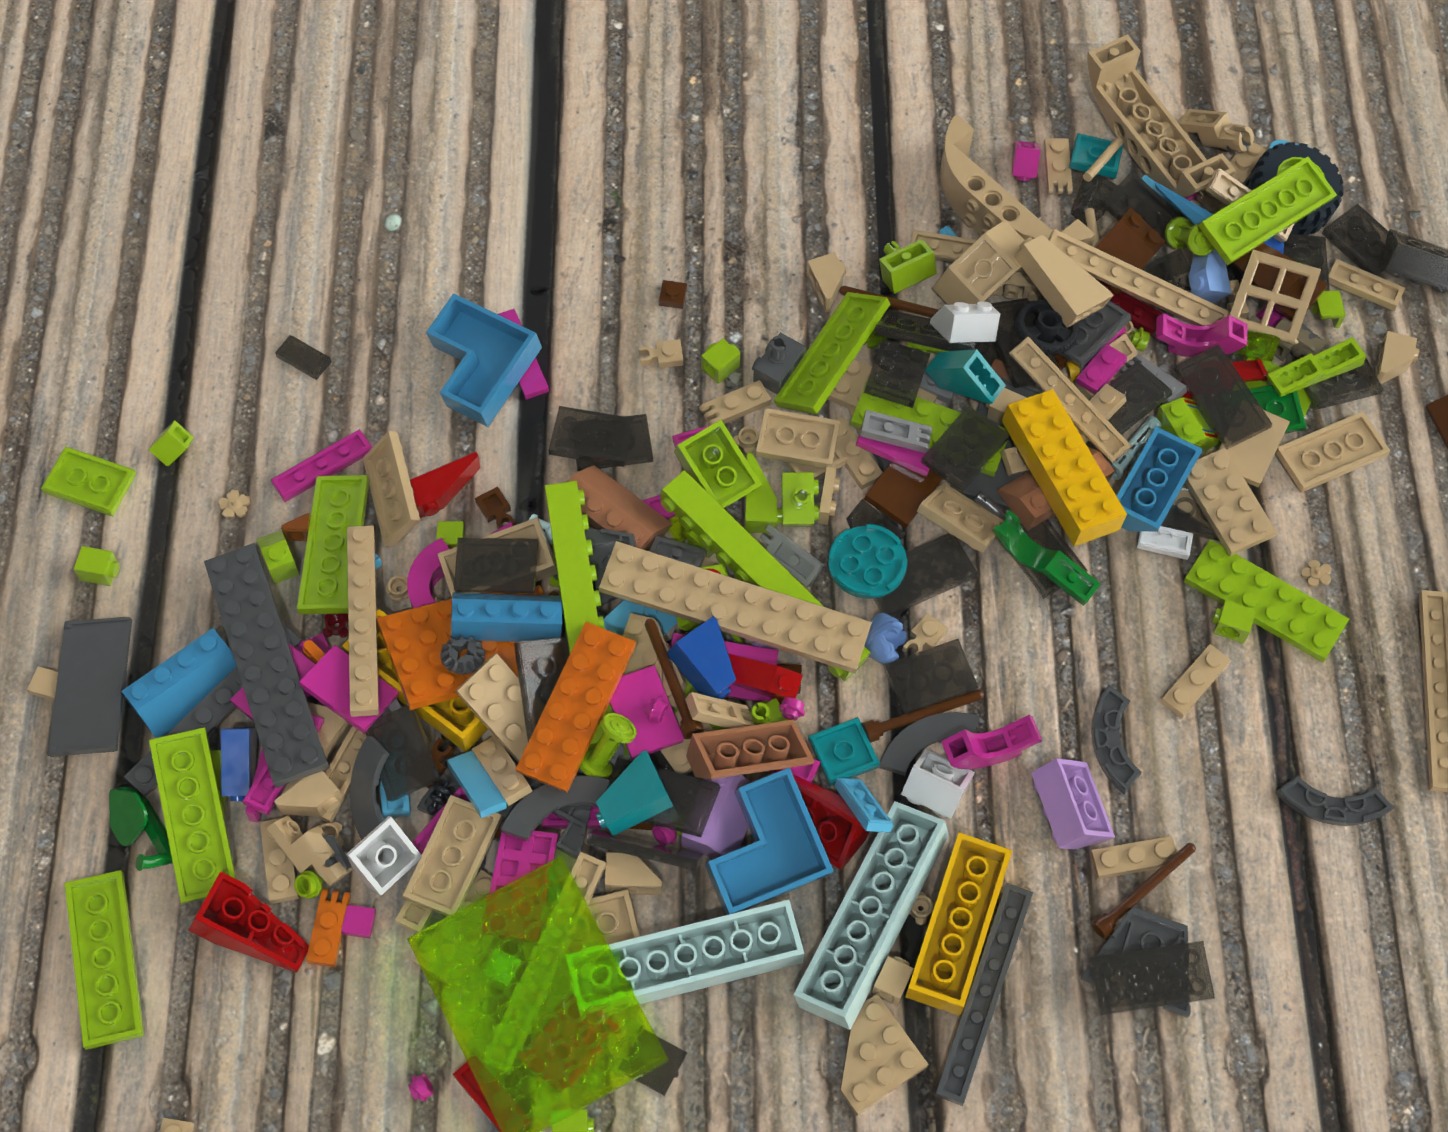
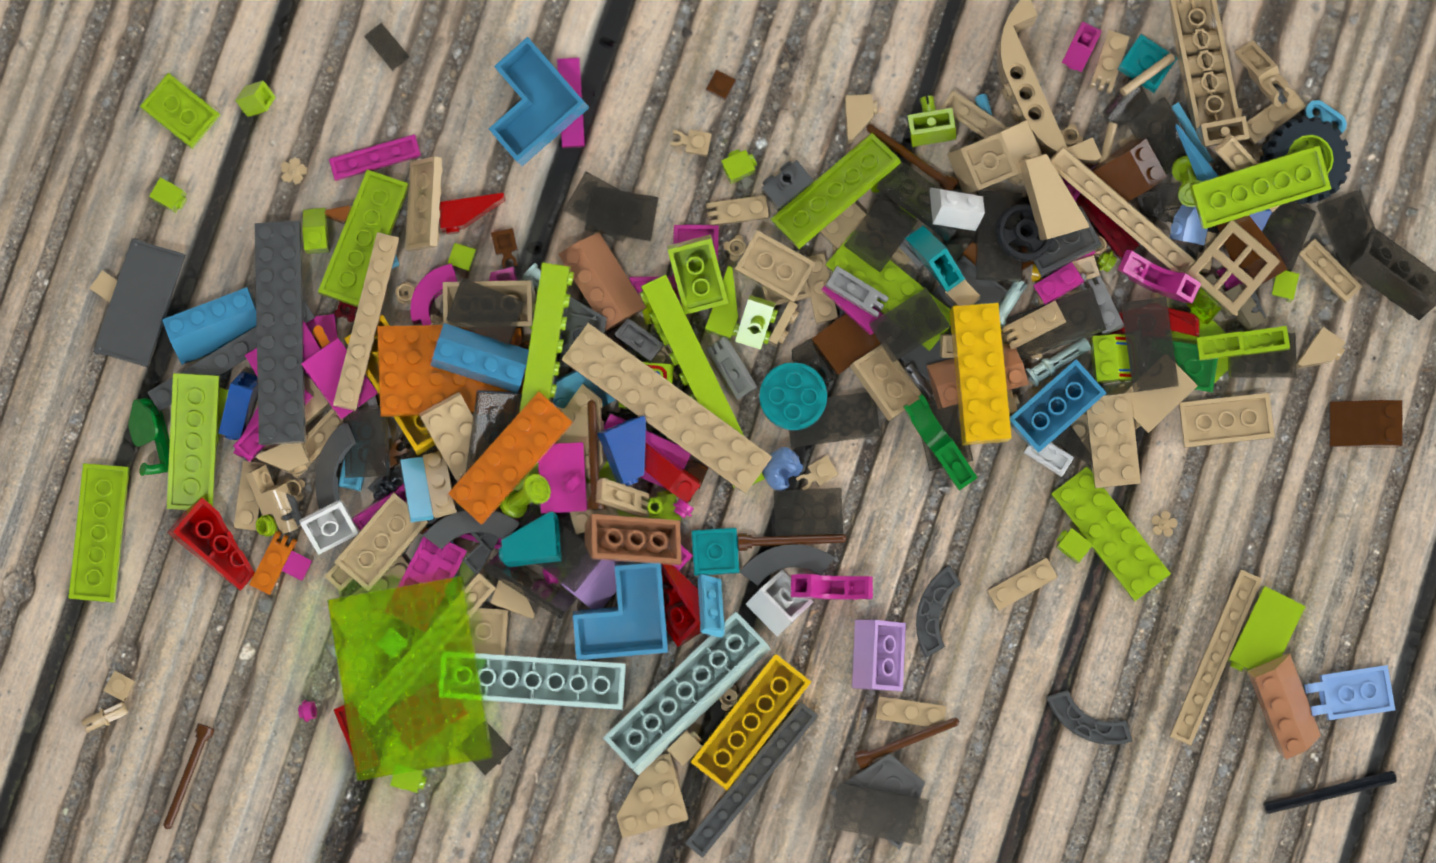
camera: 20 degrees right, 20 degrees up
dark grey gear [440,635,485,674] -> none
tan tile [1009,337,1132,465] -> none

